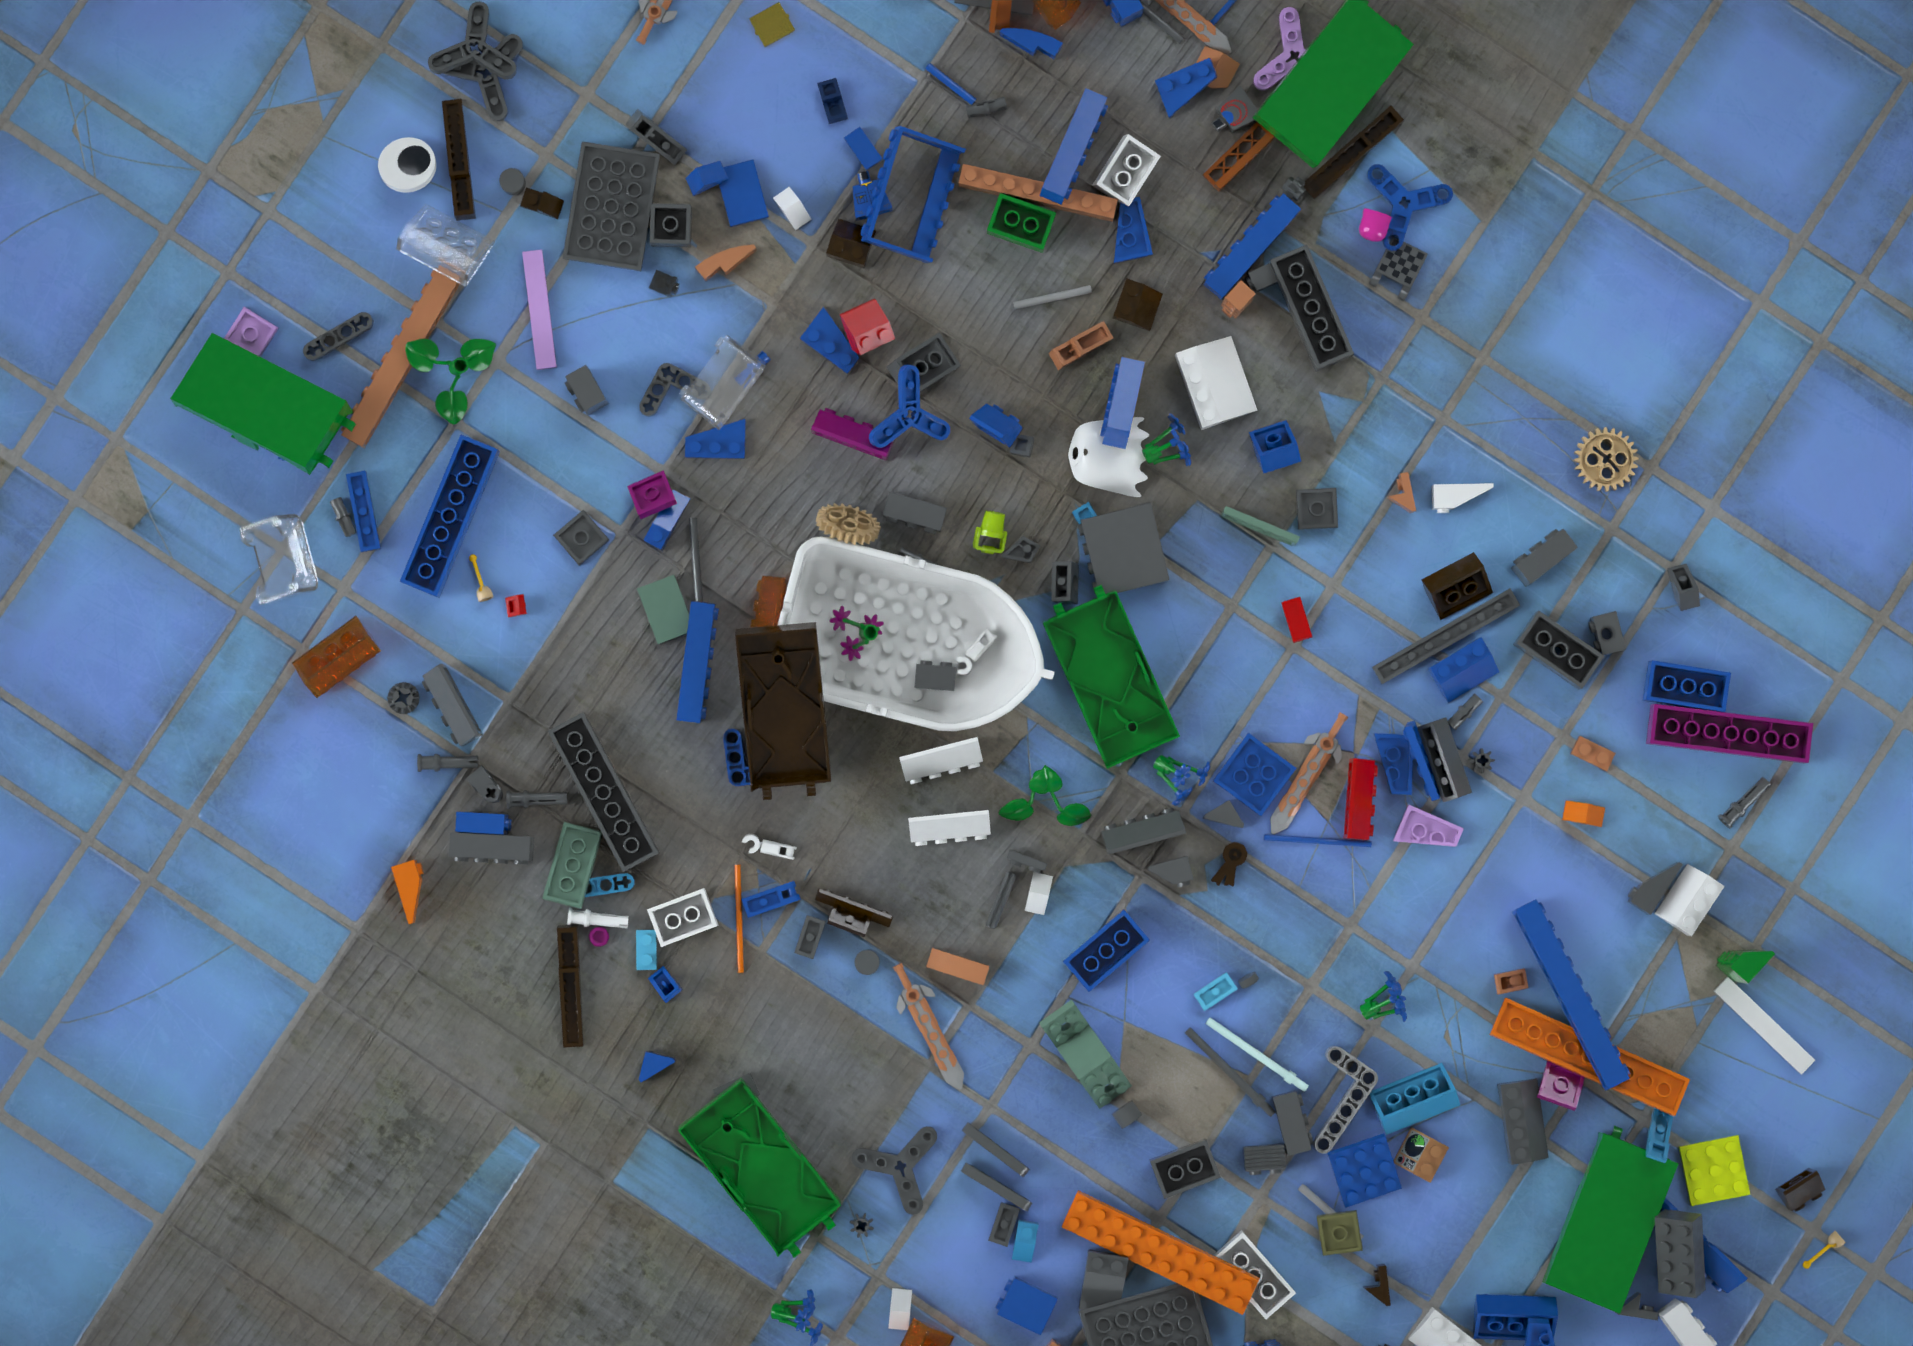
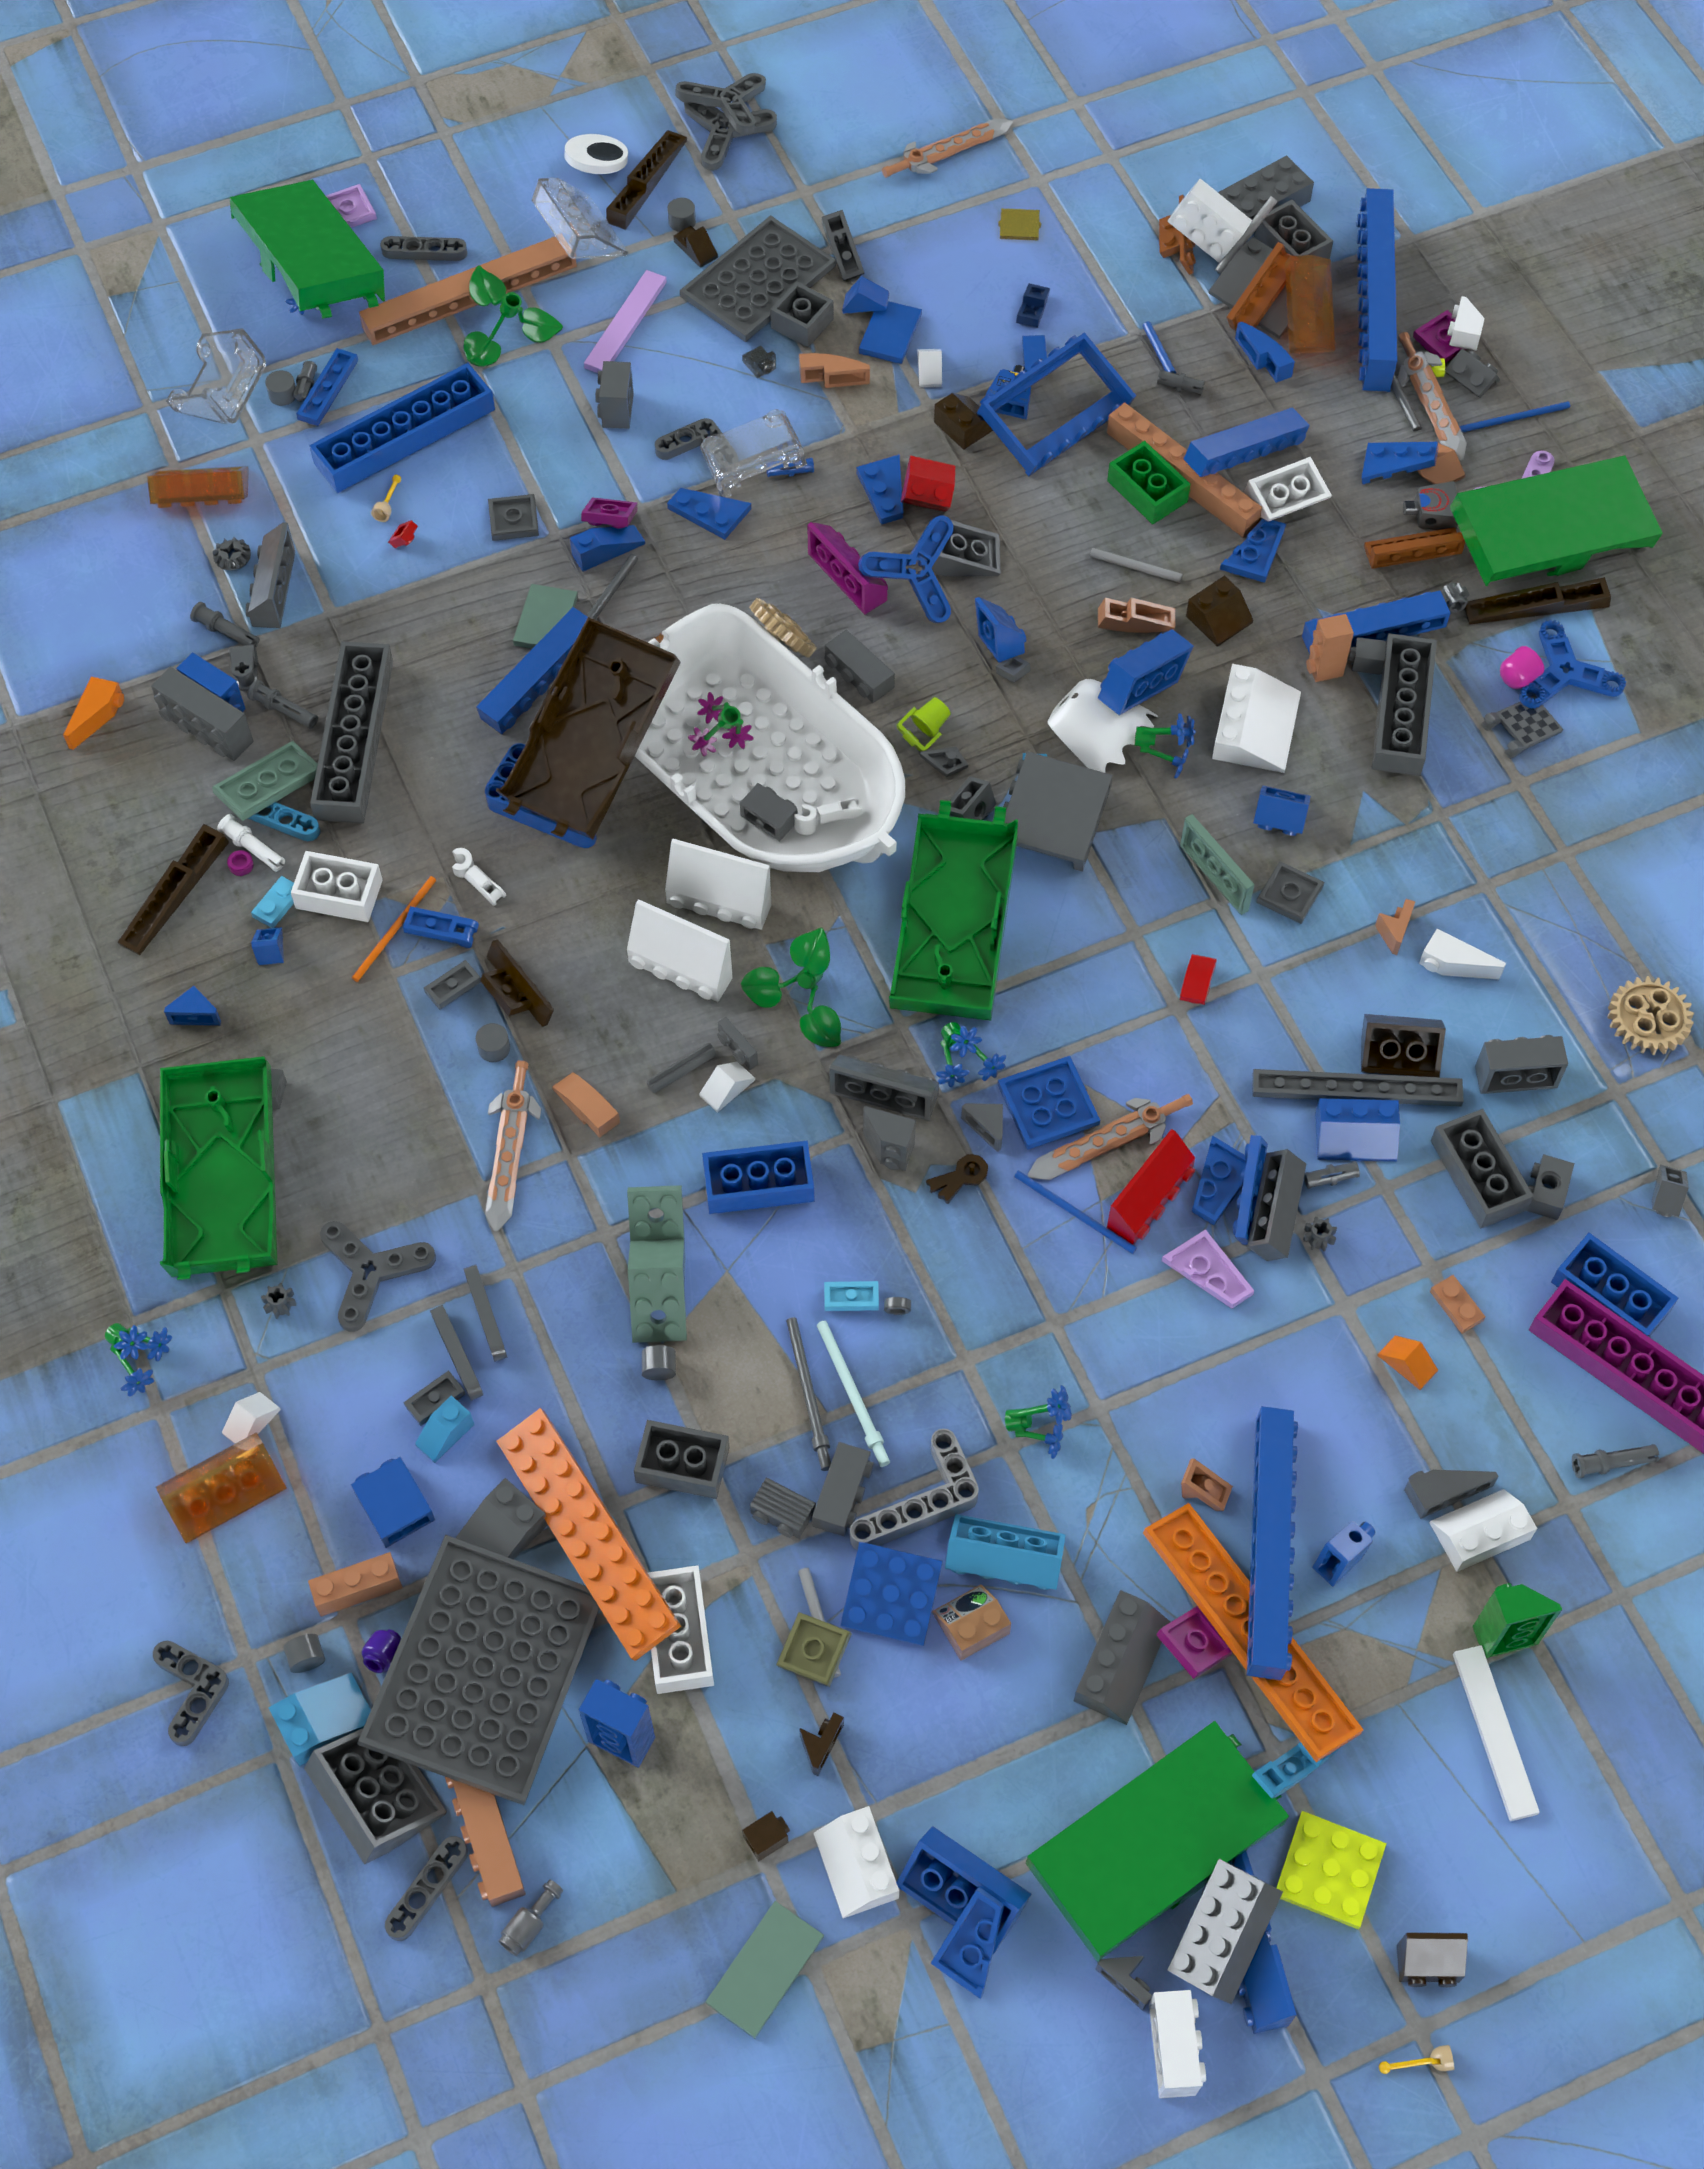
camera: 35 degrees right, 25 degrees down
none -> dark grey piece [265,370,296,406]
none -> blue torso [1312,1522,1375,1587]

